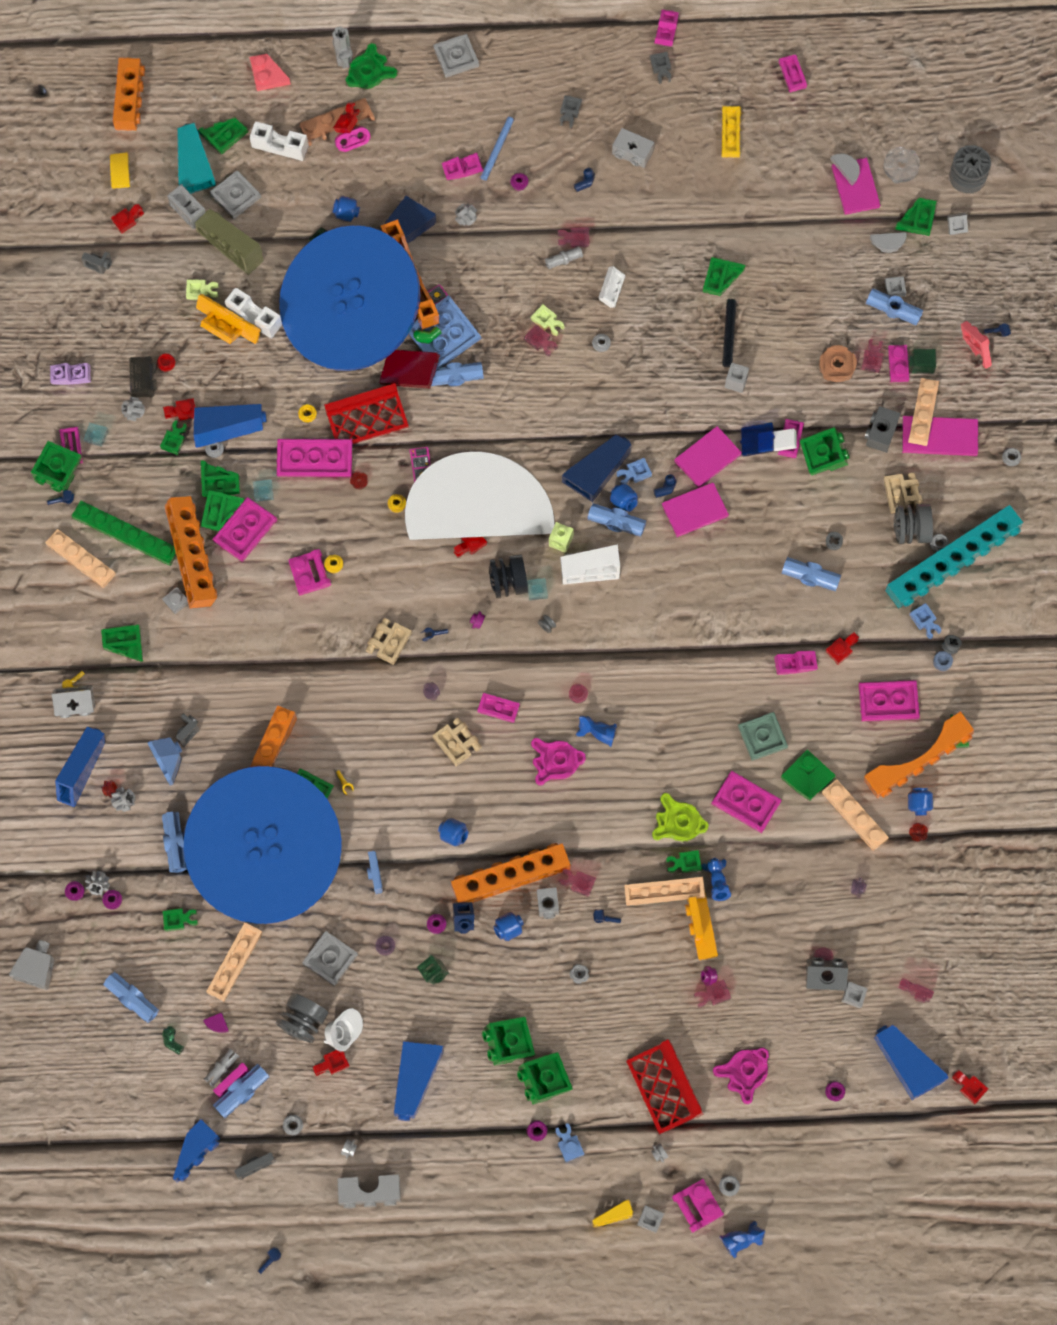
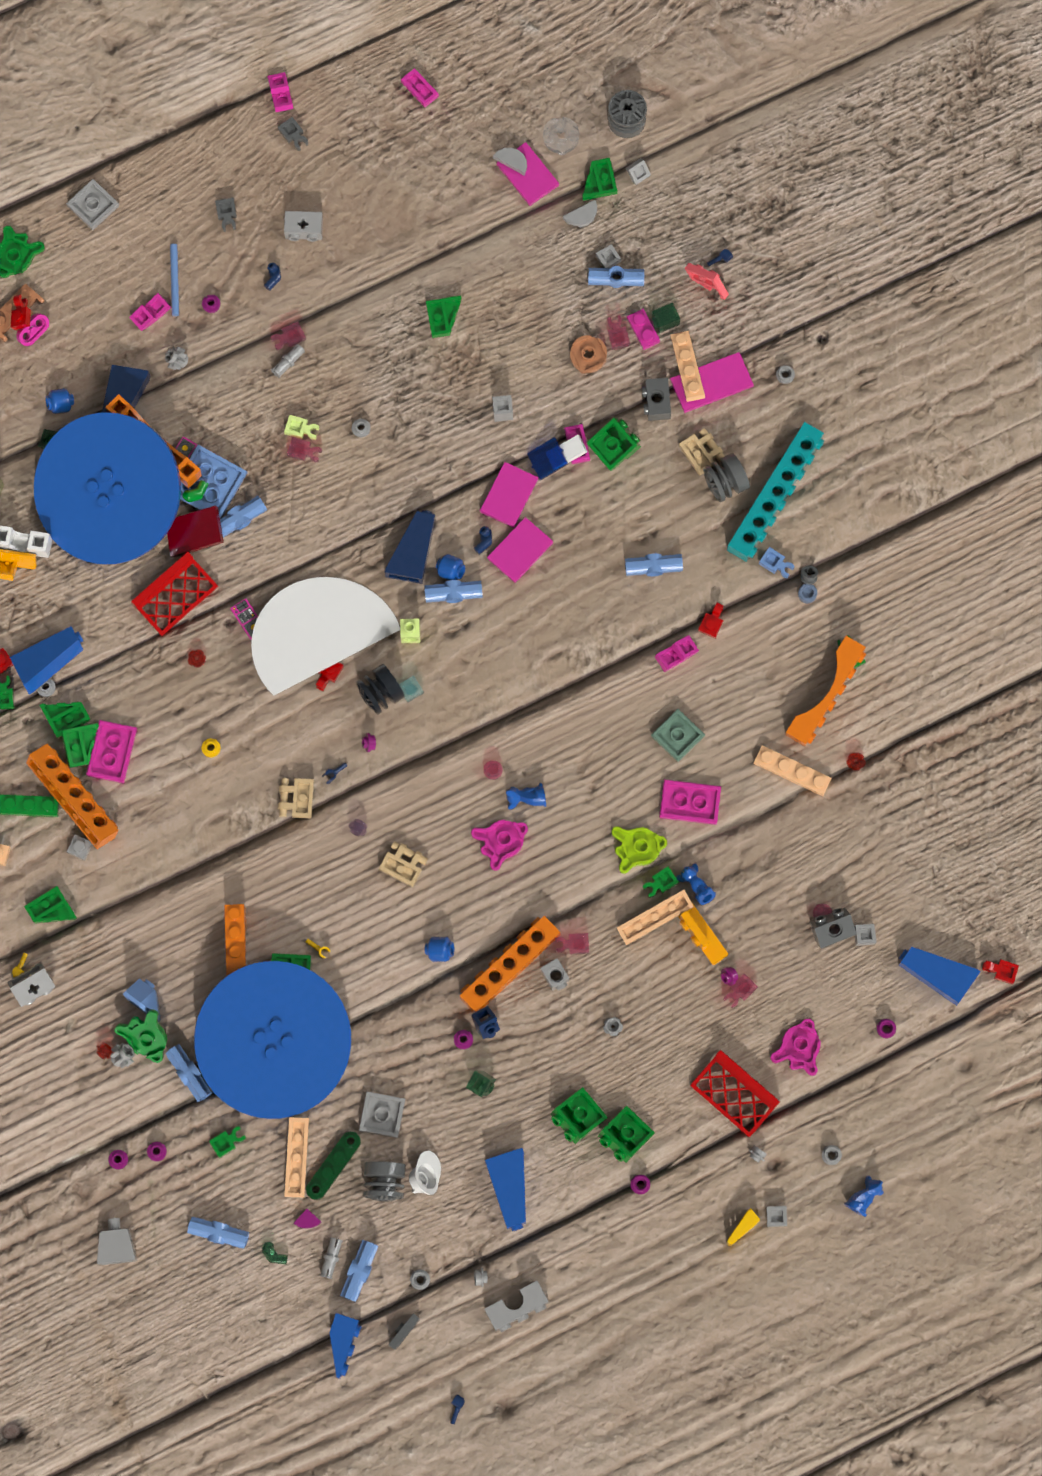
camera: 25 degrees left, 5 degrees up
blue slope [55,727,105,808] -> none
light grey gear [85,871,110,895] -> none
dark grey bracket [176,713,200,747] -> none
dark pink tile [213,1063,249,1098] -> none
clear light blue plate [253,480,274,502] -> none
dark pink tile [277,439,352,477] -> none
dark pink plate [288,549,331,596] -> none
yellow plate [298,404,317,423] -> none
red plate [313,1050,350,1076] -> none
medium blue plate [367,851,383,894] -> none
clear purple plate [375,936,395,956] -> none
yellow plate [388,494,406,513] -> none
dark pink plate [477,693,520,723] -> none
blue head [493,912,524,941] -> none
dark grey bush [538,615,556,633] -> none
medium blue plate [556,1123,584,1162] -> none
white wedge [560,545,620,585] -> none
dark blue hand [593,910,621,923] -> none
white plate [598,266,625,308] -> none
medium blue plate [616,458,652,484] -> none
dark pink plate [671,1179,724,1233] -> none
yellow tile [721,106,740,157] -> none
black axle [722,299,737,368] -> none
green plate [781,749,836,801] -> none
dark grey bush [826,532,843,550] -> none
plate [851,877,867,899] -> none
dark pink tile [858,680,920,721] -> none
clear pink plate [898,978,934,1003] -> none
blue head [908,788,933,816] -> none
light grey plate [930,534,949,552] -> none
none -> green tile [114,1009,167,1063]
none -> dark green plate [306,1131,361,1200]

